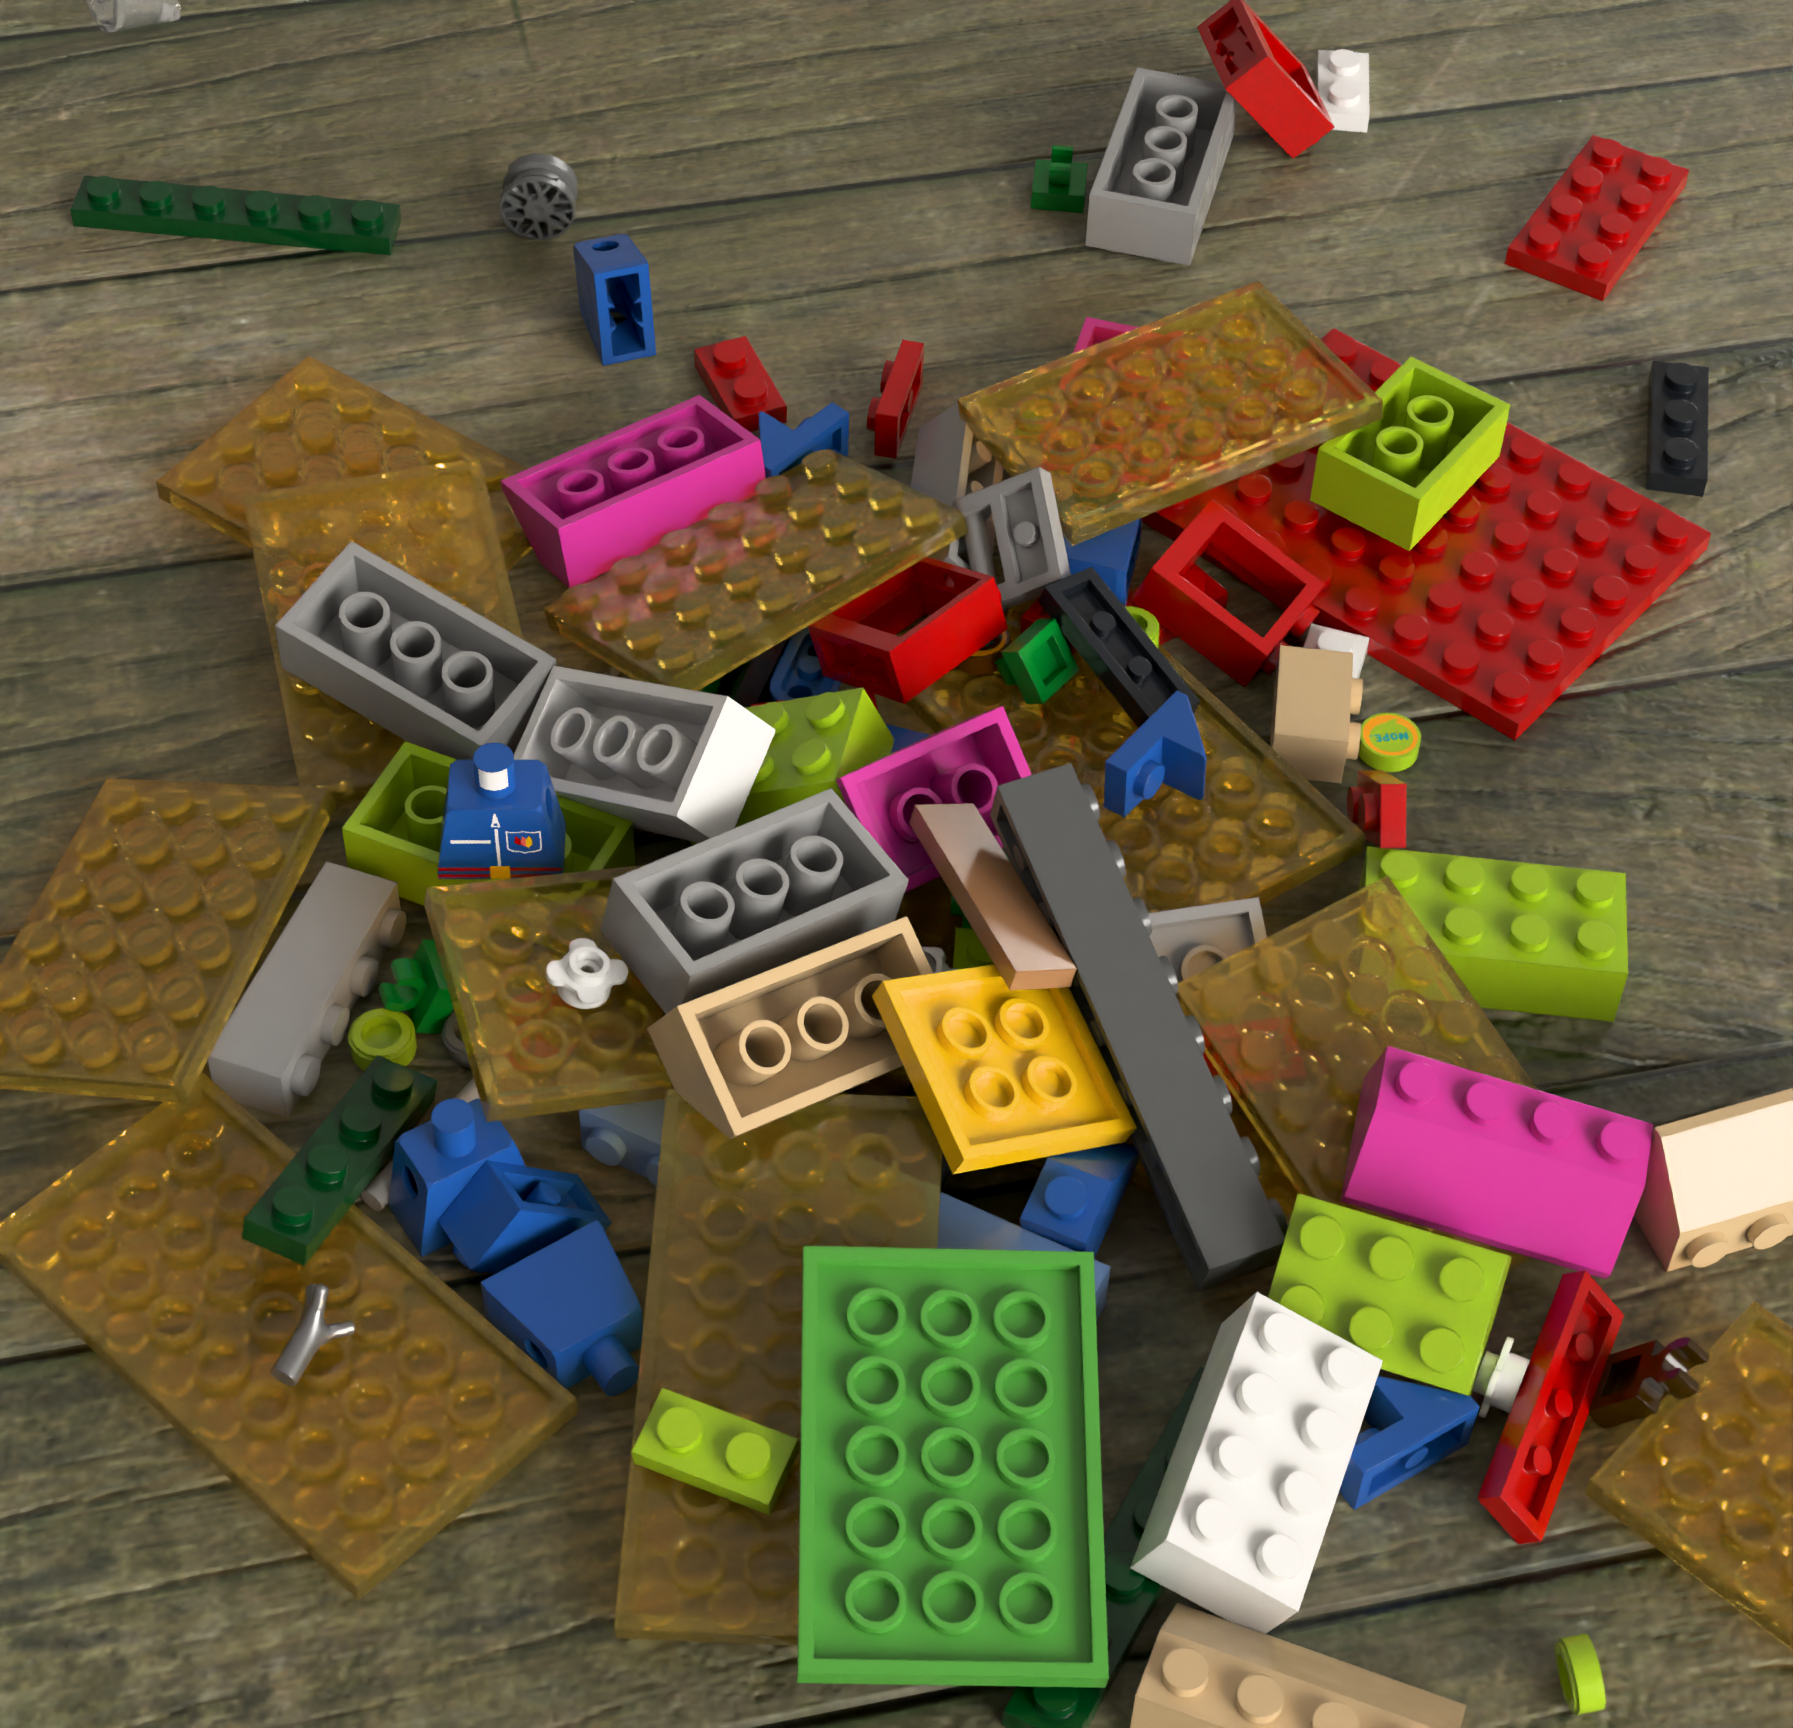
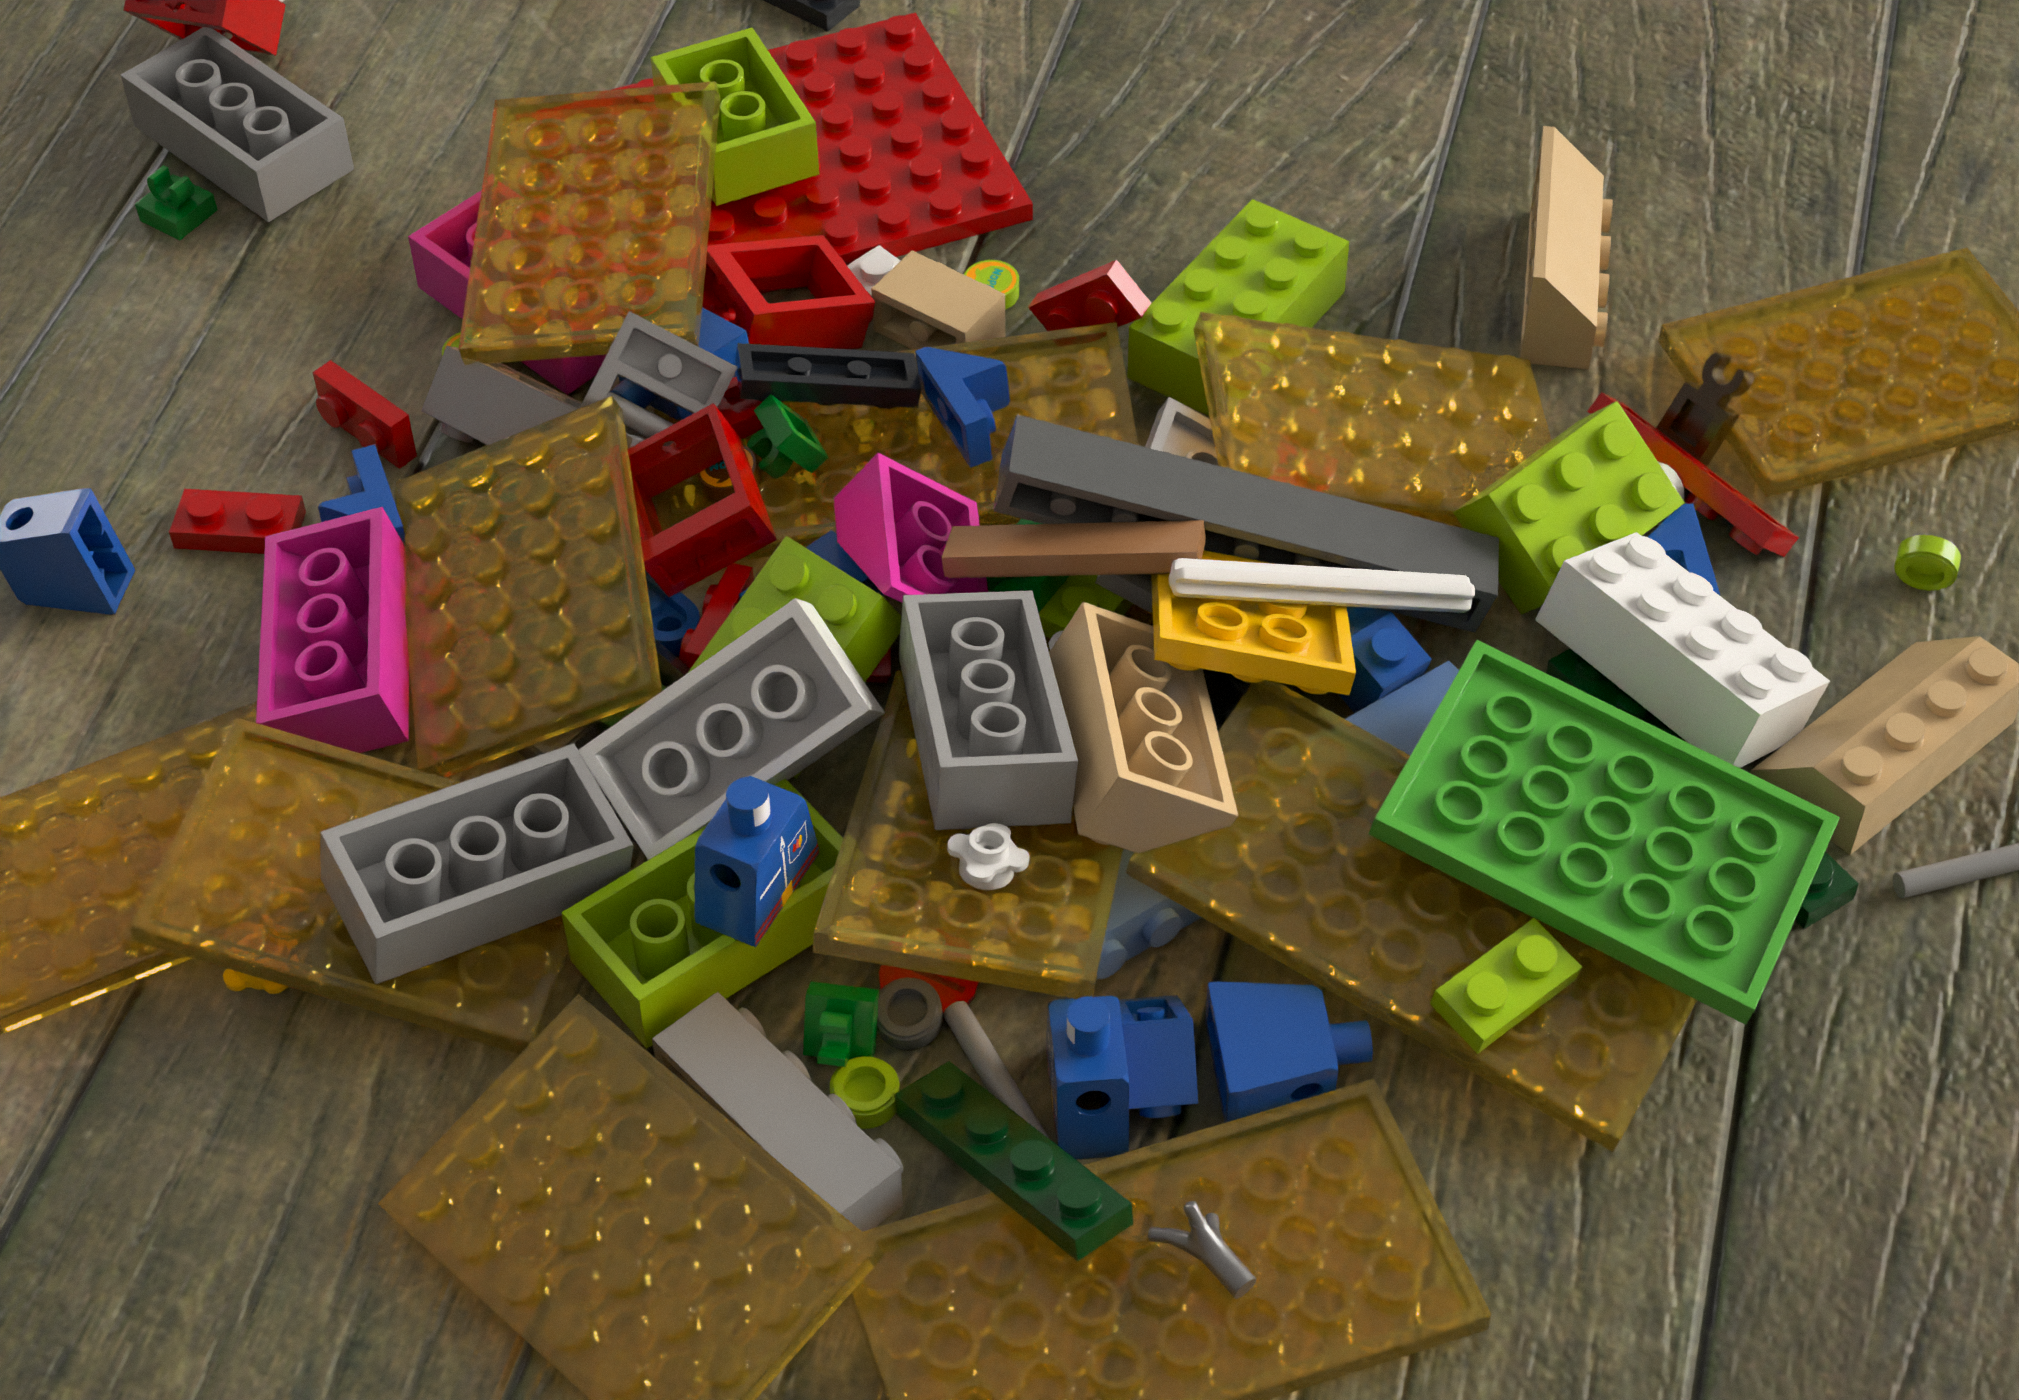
camera: 60 degrees left, 0 degrees up
dark pink slope [1340,1046,1654,1279] -> none
none -> white axle [1169,558,1475,613]

